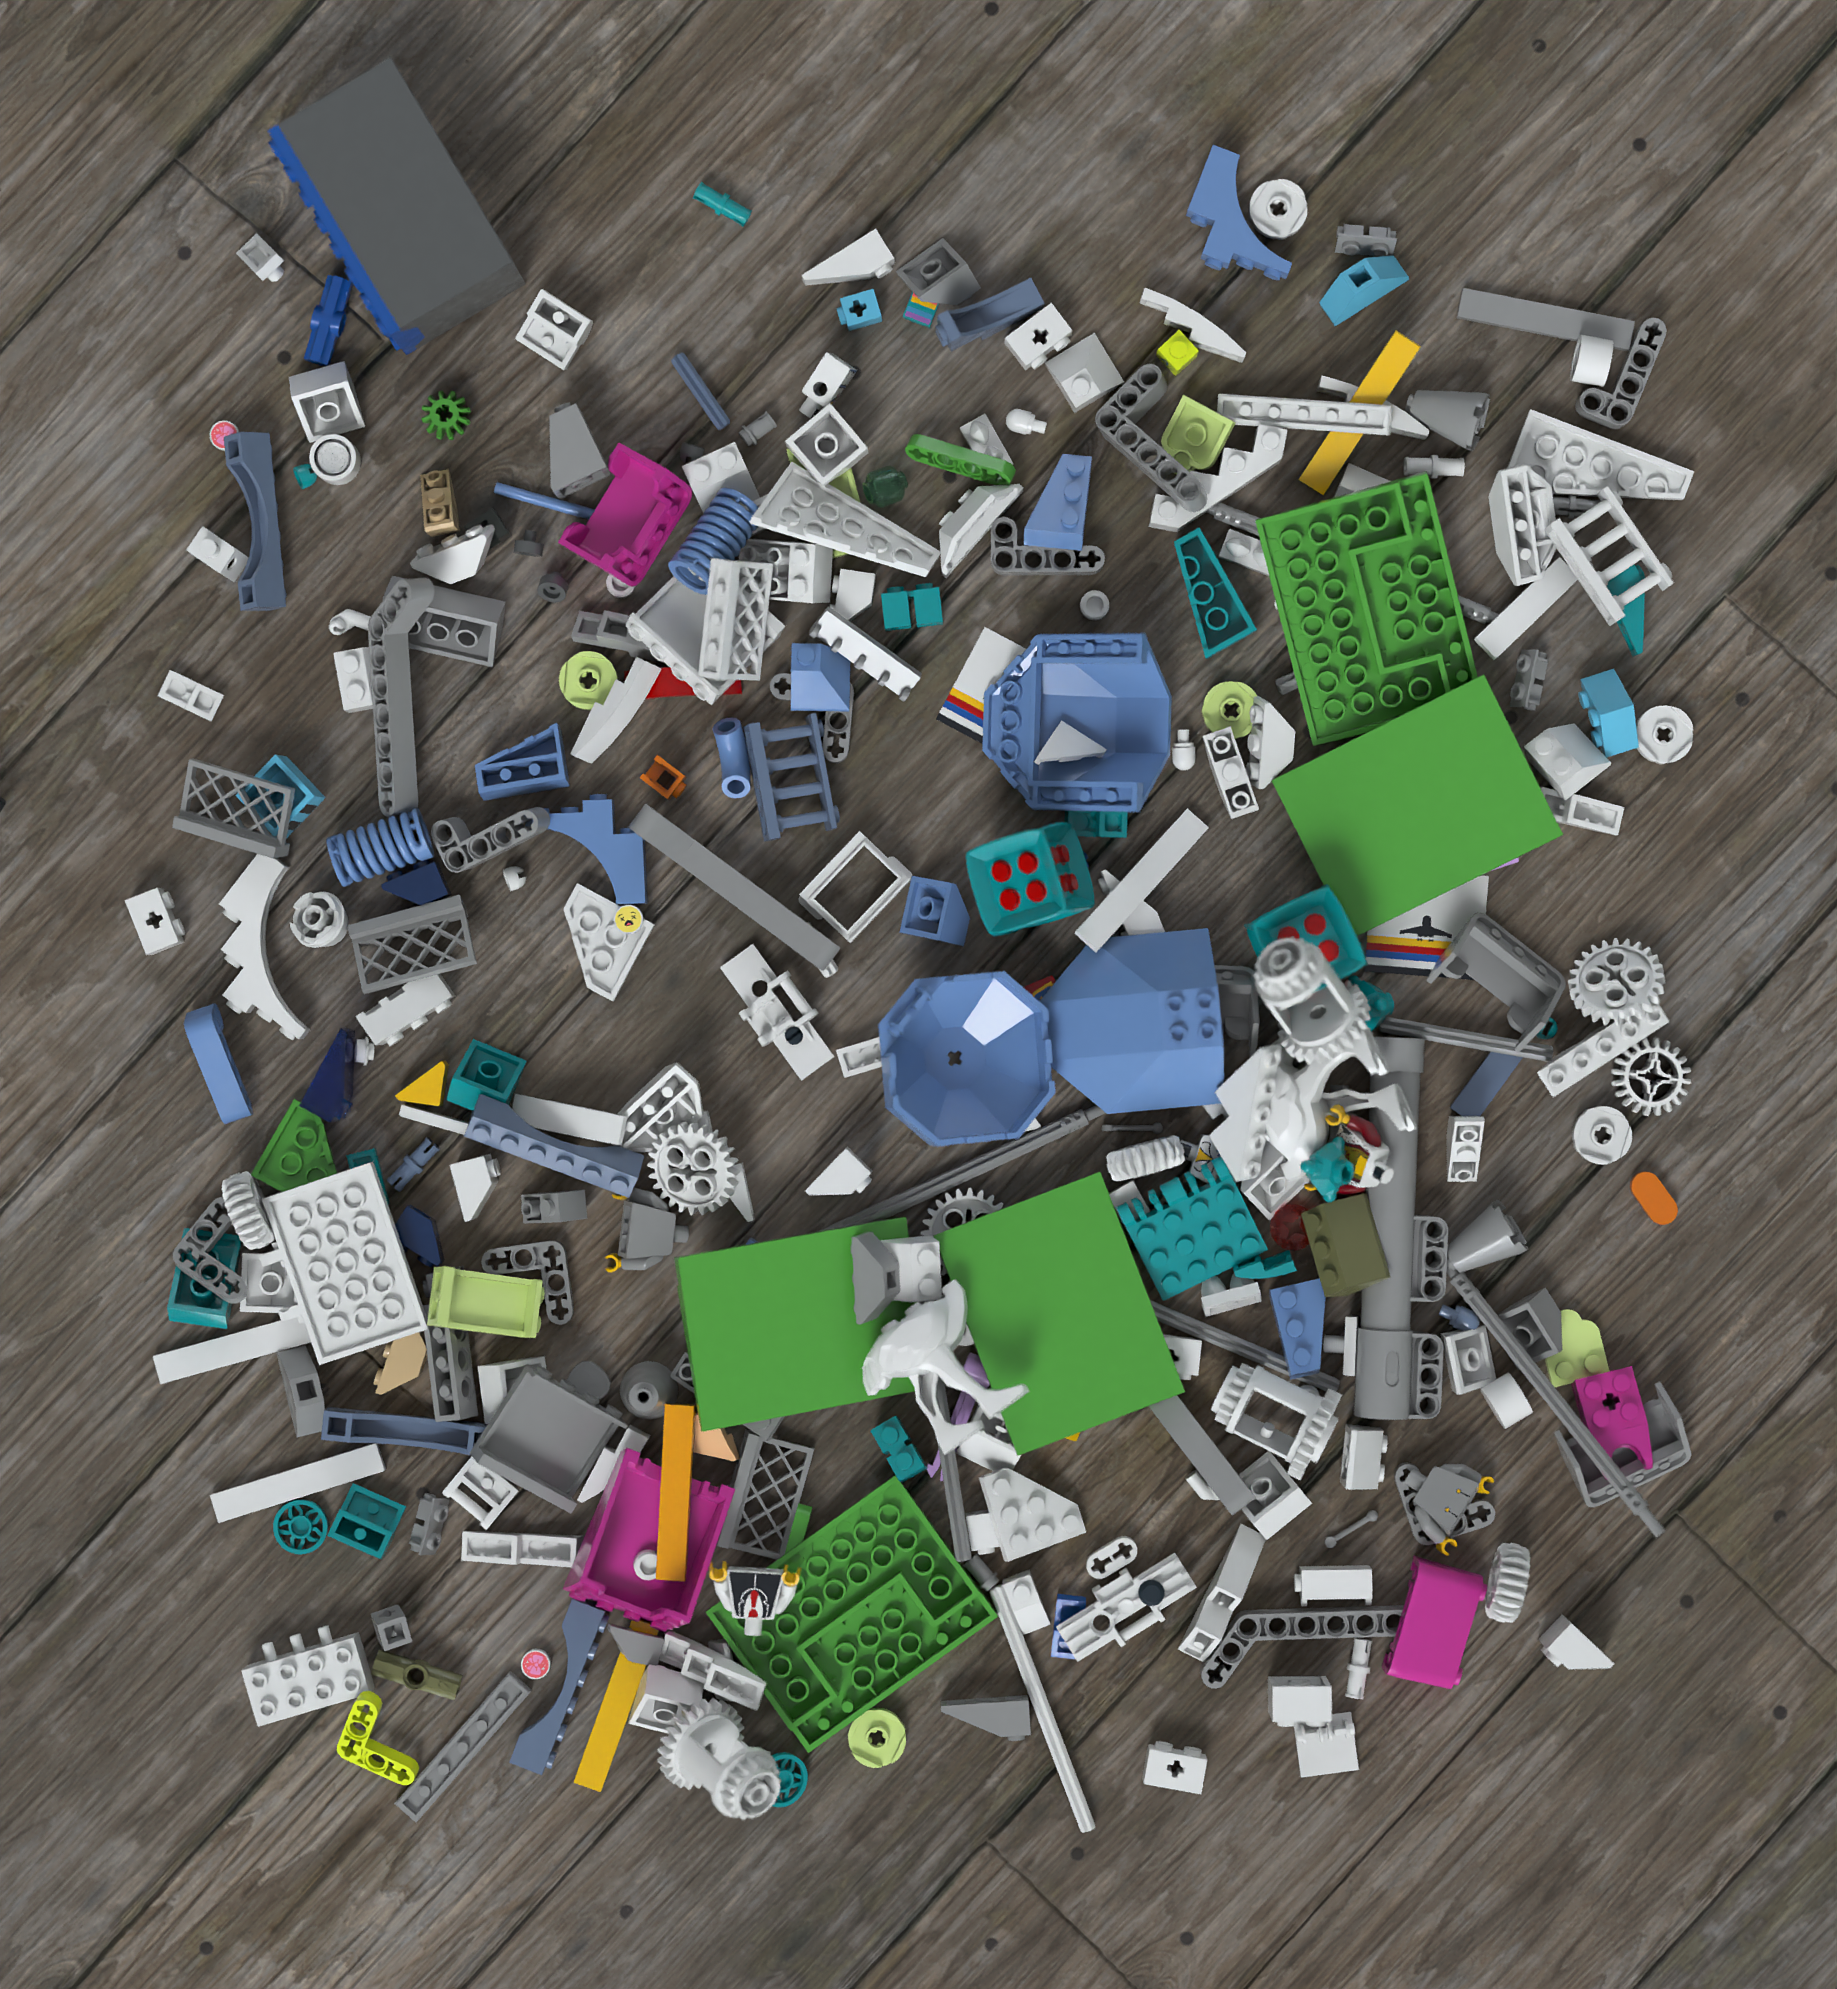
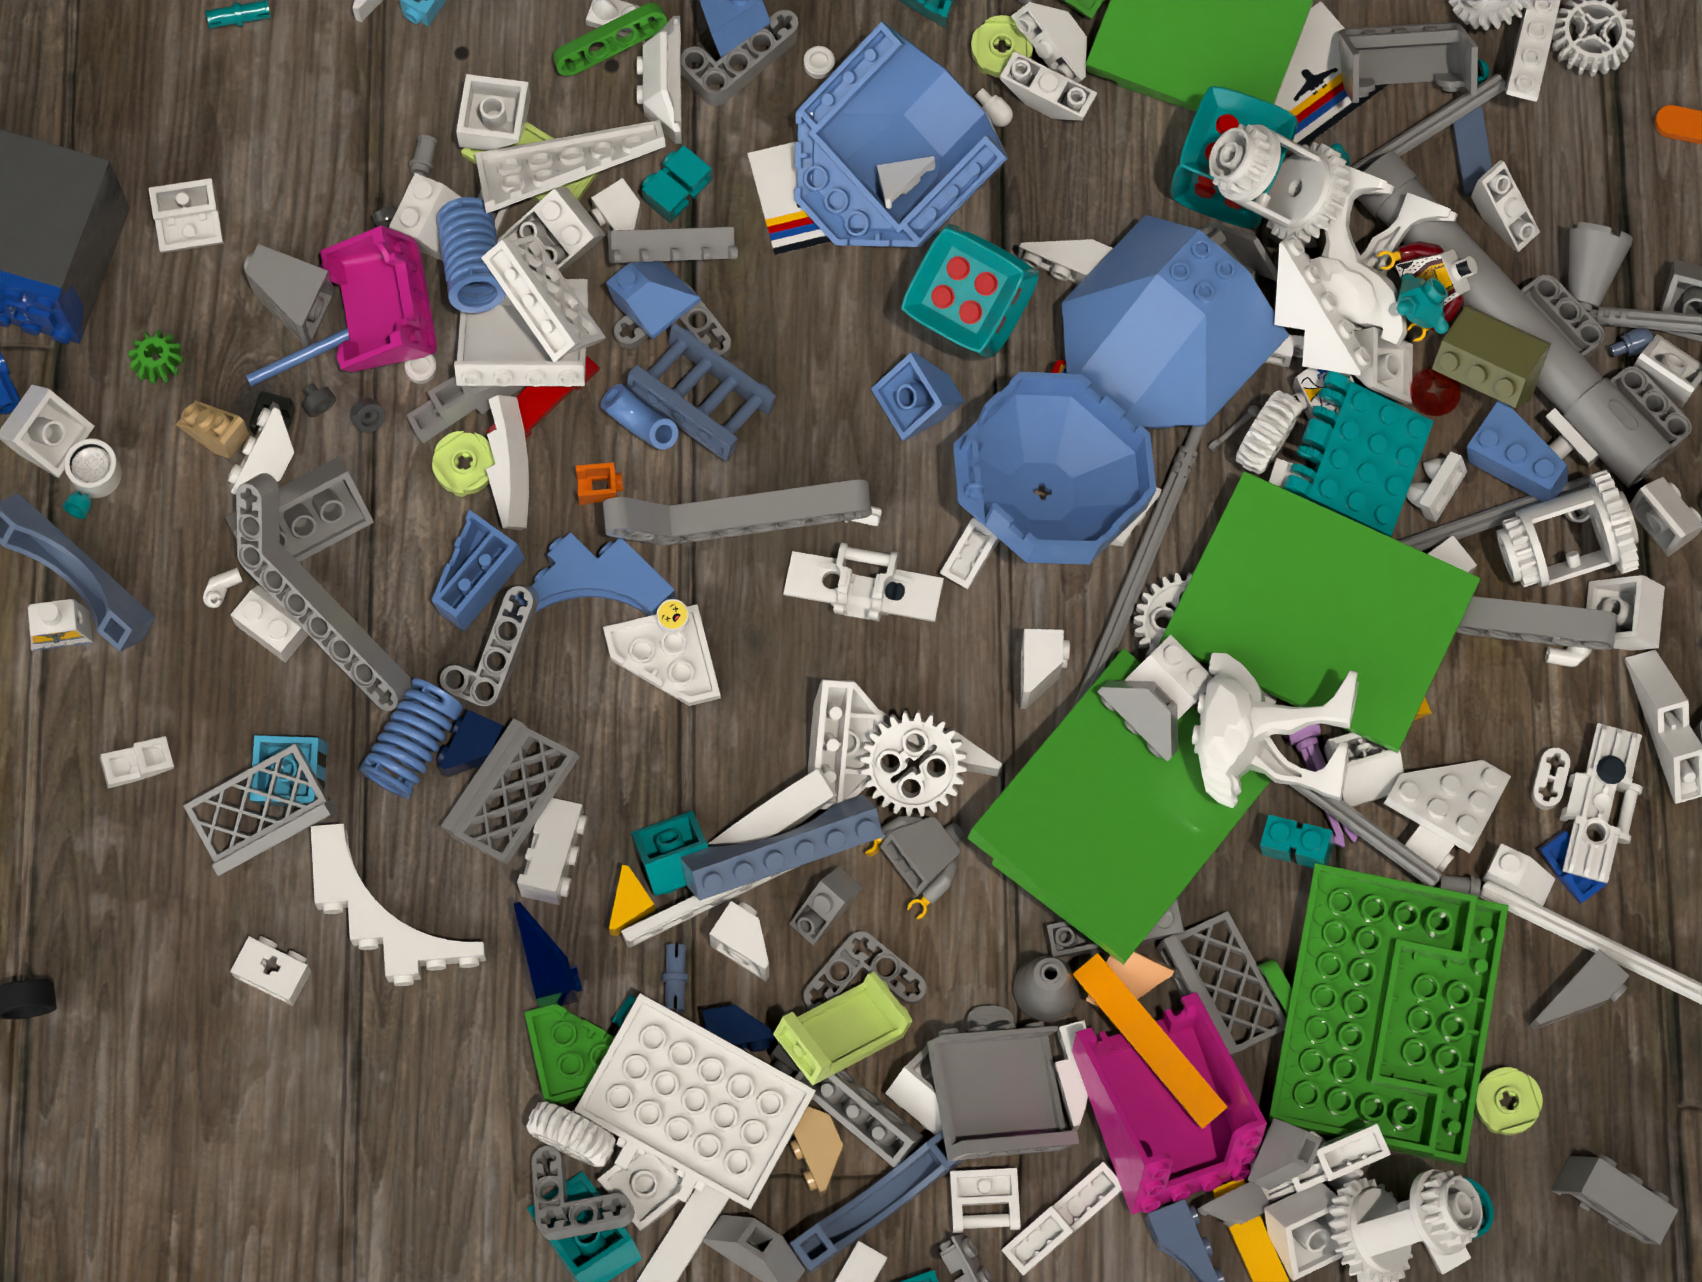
camera: 45 degrees left, 15 degrees down
medium blue beam [184,1003,253,1124] -> none
white cone [290,892,349,948] -> none
white plate [354,1037,374,1066] -> none
white hinge [503,866,526,891] -> none
white tile [633,1549,657,1580] -> none
sand blue axle [671,352,730,430] -> none
torso [710,1561,801,1636] -> none
white torso [799,352,857,419] -> none
white piece [799,831,912,943] -> none
clear green head [862,465,908,508] -> none
teal slope [1065,811,1127,838] -> none
white tile [1075,808,1209,952] -> none
teal slope [1233,1250,1297,1279] -> none
white plate [1572,1106,1632,1165] -> none
none -> light grey slope [1247,1118,1322,1190]
none -> light grey wedge [1550,1155,1678,1245]

